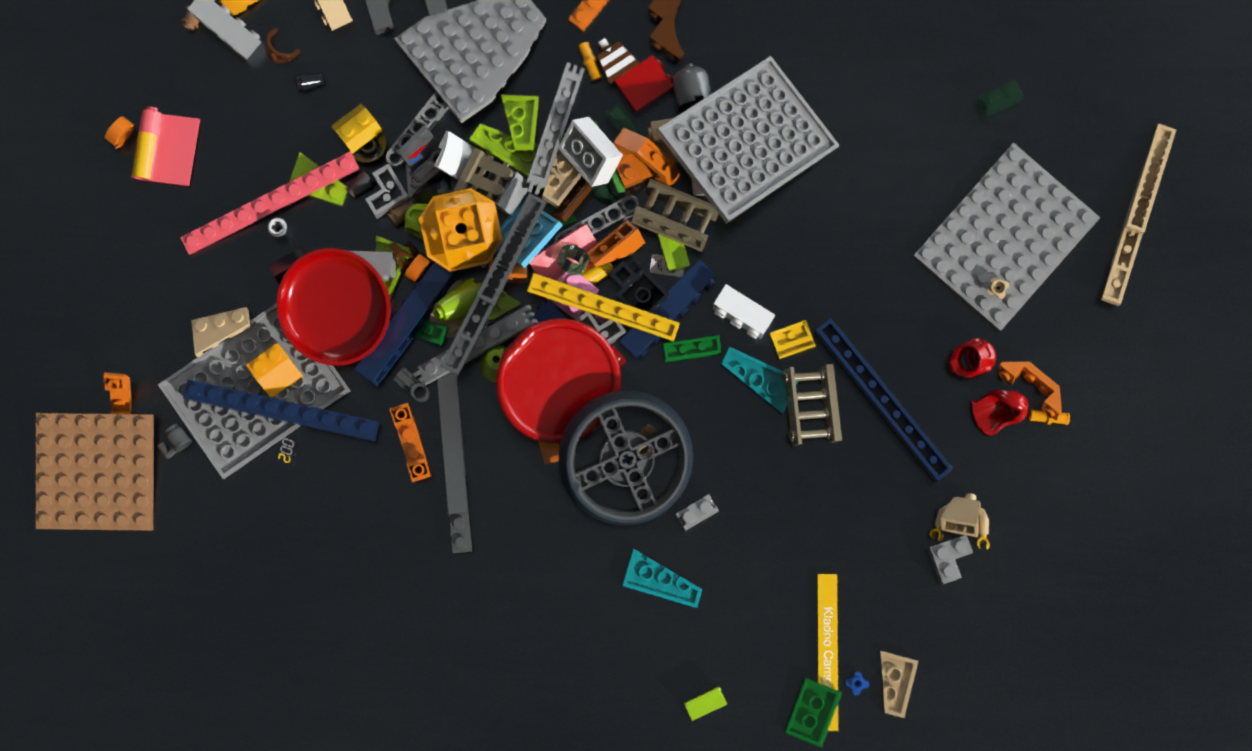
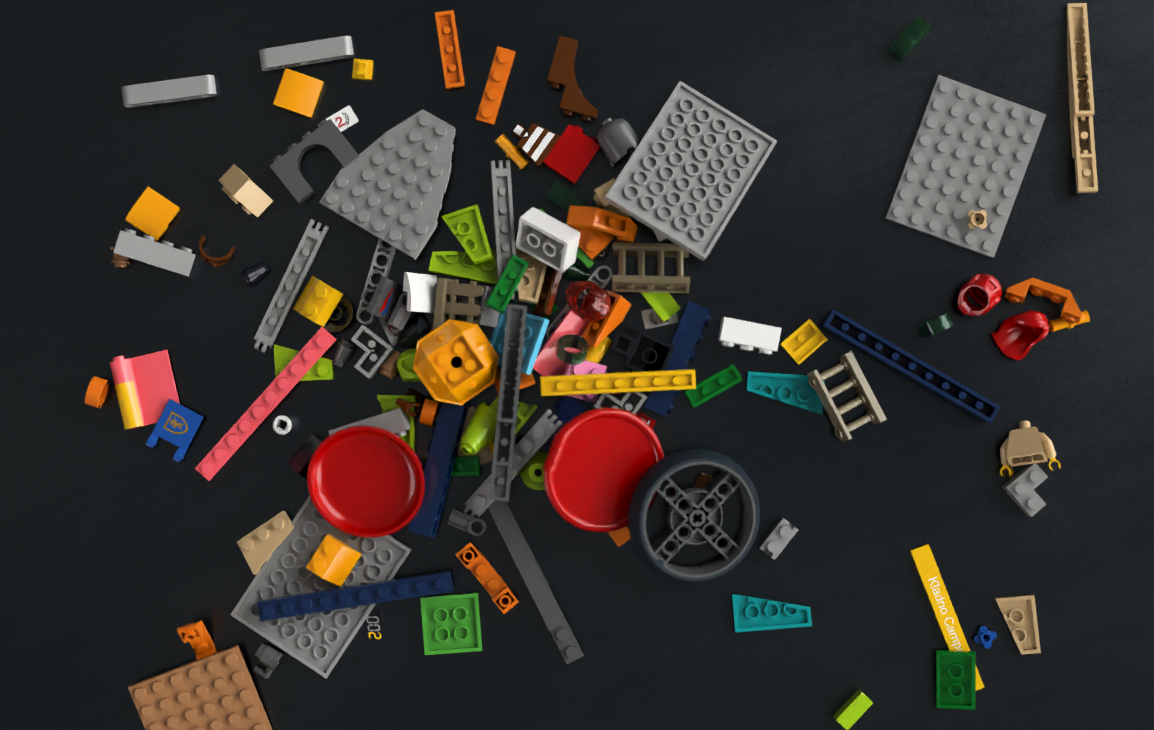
camera: 20 degrees left, 5 degrees up
none -> blue flag [146,399,204,462]
none -> light grey hinge [254,219,329,353]
none -> bright green plate [420,593,483,655]
none -> green tile [485,254,530,314]
none -> clear red helmet [565,281,611,323]
none -> clear green piece [920,312,954,337]

